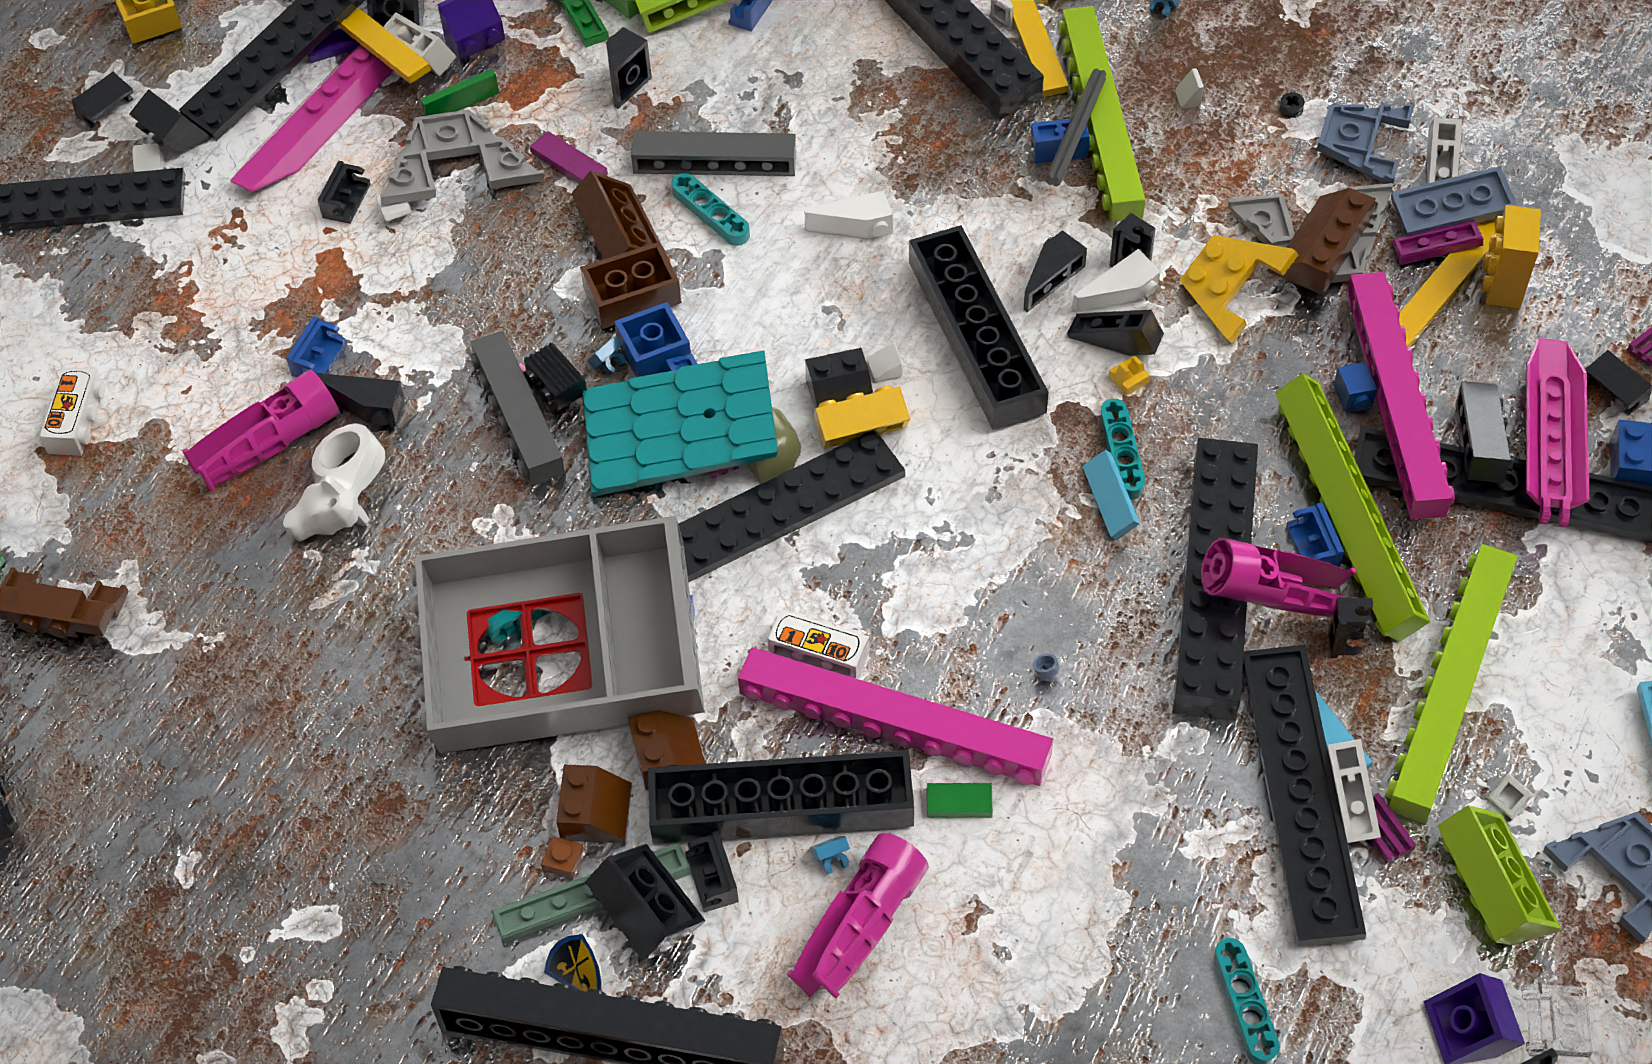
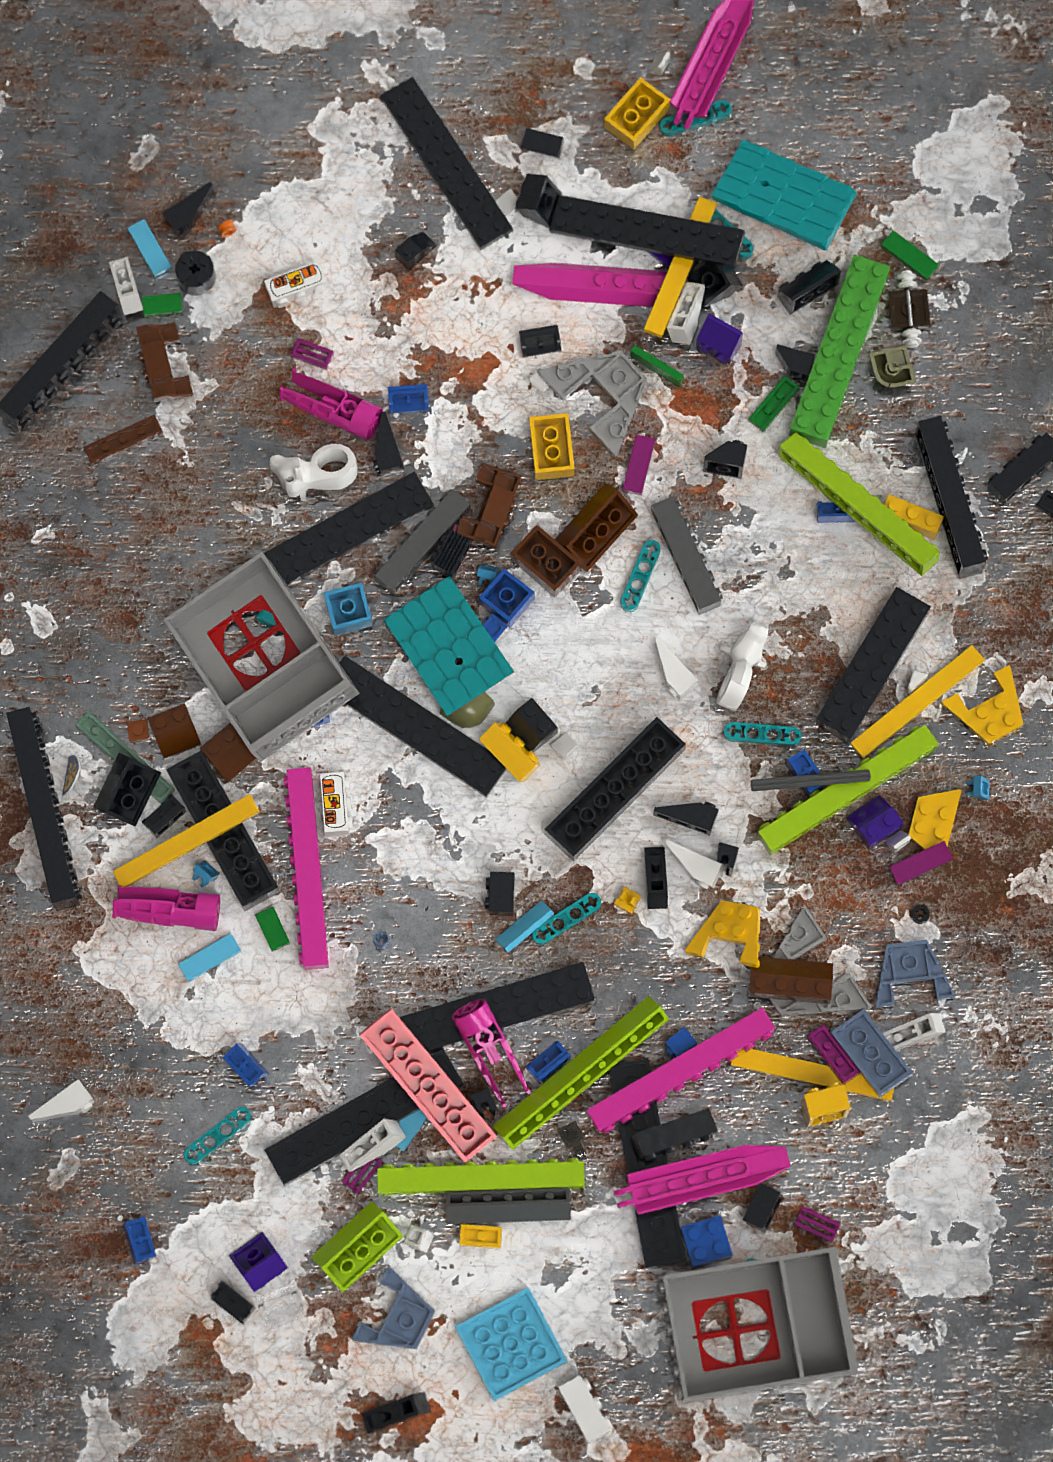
camera: 65 degrees right, 20 degrees up
none -> reddish brown tile [83,414,163,466]
none -> yellow tile [113,794,260,888]
none -> medium azure tile [178,933,242,982]
none -> blue hinge [222,1043,269,1087]
none -> black plate [242,471,434,586]
none -> magenta tile [291,338,334,370]
none -> dark azure brick [324,582,373,636]
none -> coral brick [359,1008,497,1162]
none -> black slope [395,232,437,272]
none -> dark grey brick [446,1188,571,1224]
none -> reddish brown bracket [456,462,522,549]
none -> yellow plate [459,1224,502,1249]
none -> black brick [485,872,515,916]
none -> yellow brick [529,413,575,480]
none -> clear smoke plate [557,1121,586,1159]
none -> white animal [716,623,768,711]
none -> teal beam [723,722,802,747]
none -> dark purple slope [846,795,904,850]
none -> magenta tile [890,841,953,885]
none -> yellow wing [909,789,962,865]

